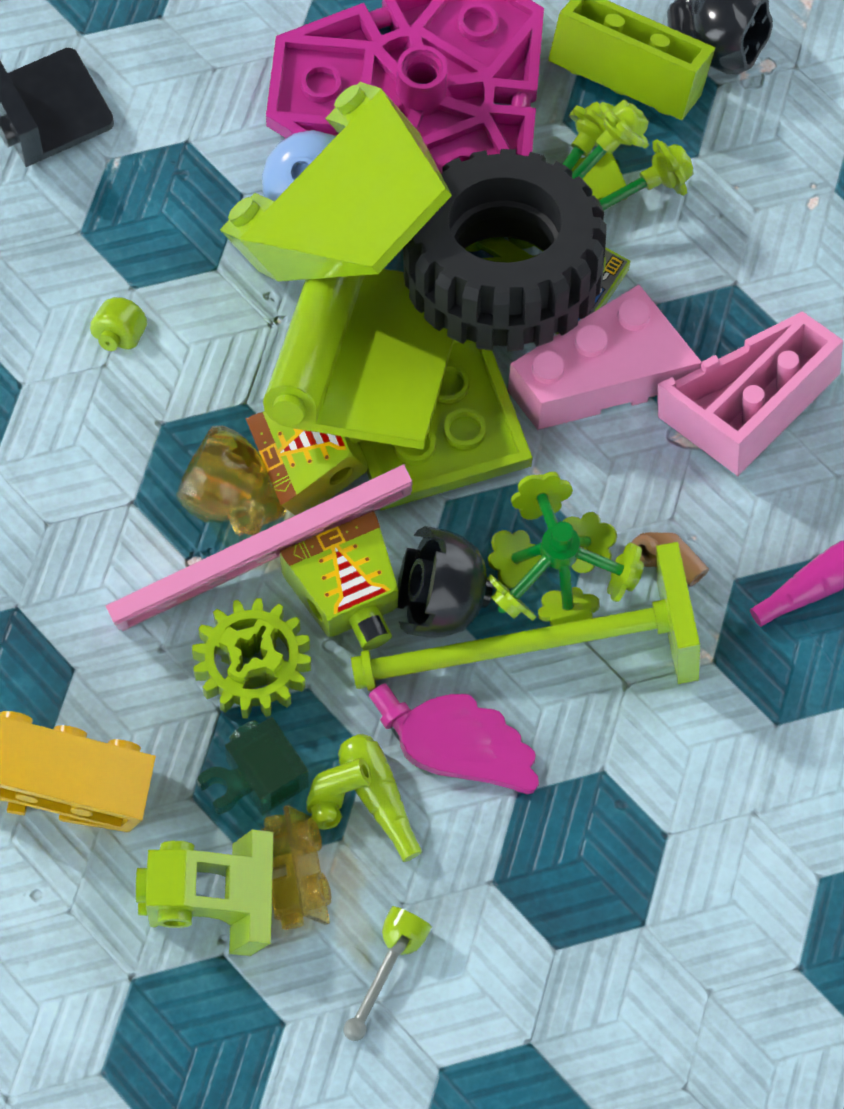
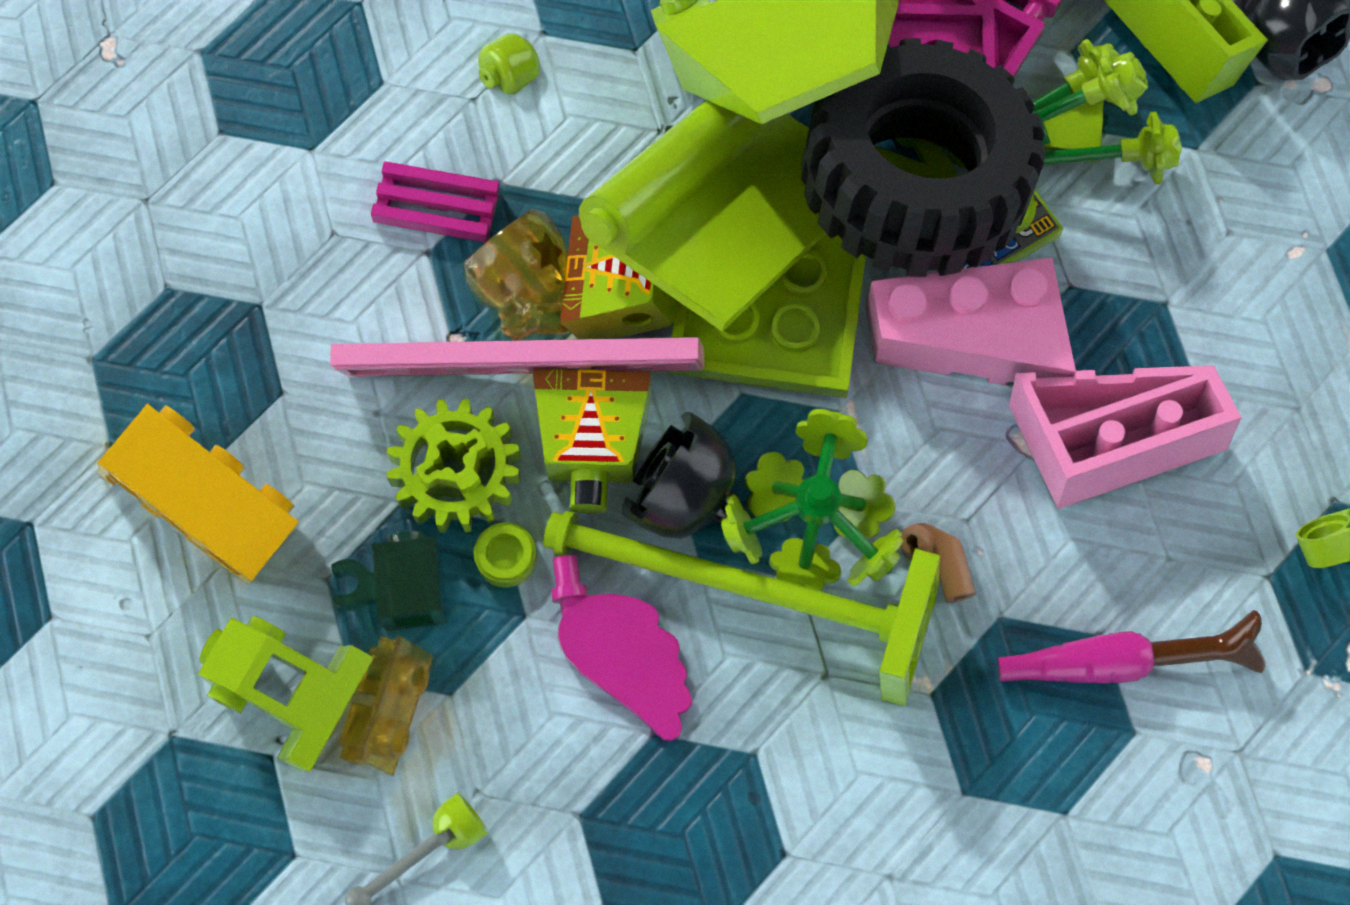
camera: 30 degrees right, 5 degrees up
lime arm [306,758,372,830] -> none
lime piece [338,734,423,862] -> none
none -> dark pink tile [371,161,500,243]
none -> lime tile [474,522,537,588]

